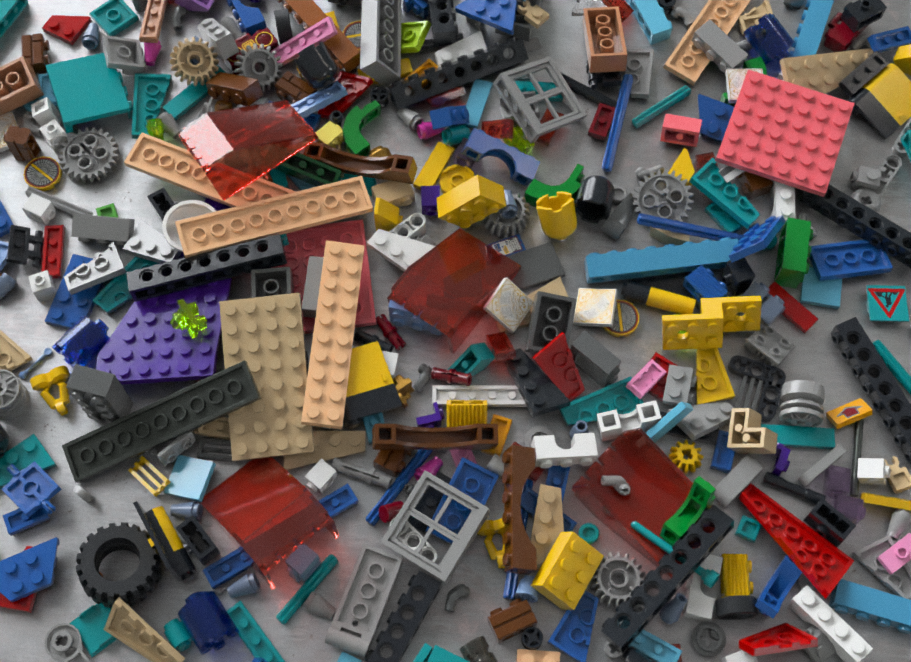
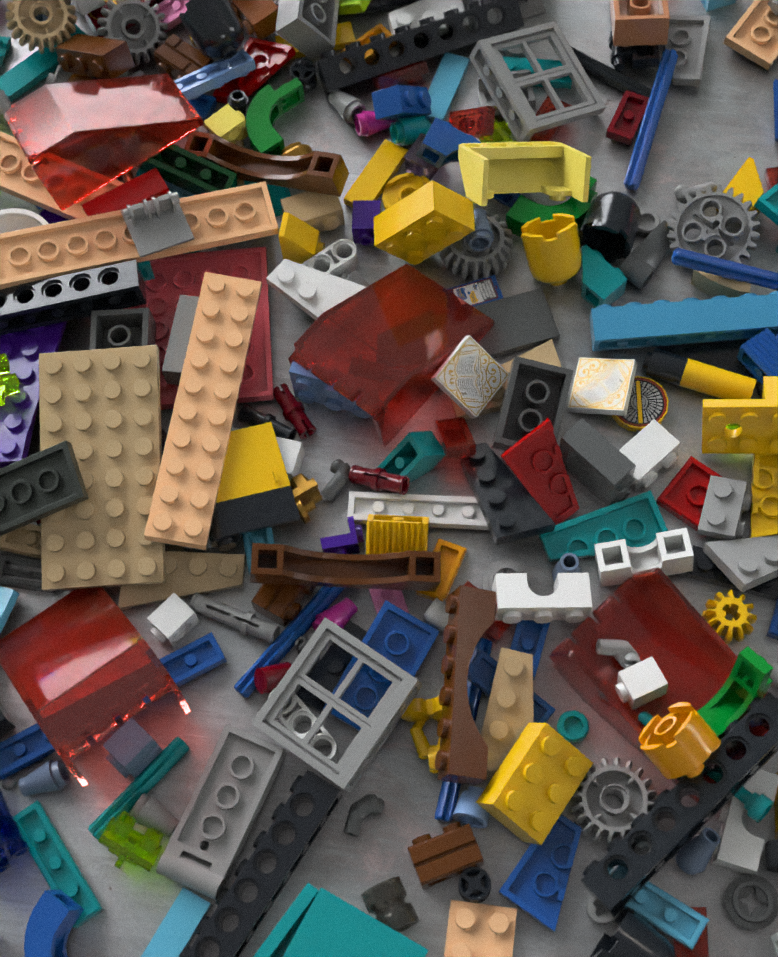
camera: 10 degrees right, 0 degrees up
bright pink plate [625,359,667,400] -> none
teal axle [631,85,691,128] -> none
medium azure tile [637,402,694,448] -> none
coral brick [660,114,702,147] -> none
none -> red tile [81,168,169,216]
none -> clear neon green hips [98,811,163,871]
none -> light grey hinge [120,191,194,258]
none -> light yellow windscreen [458,141,592,206]
none -> teal slope [580,245,627,308]
none -> white brick [615,656,668,710]
none -> white brick [619,419,680,492]
none -> light orange brick [638,702,721,779]

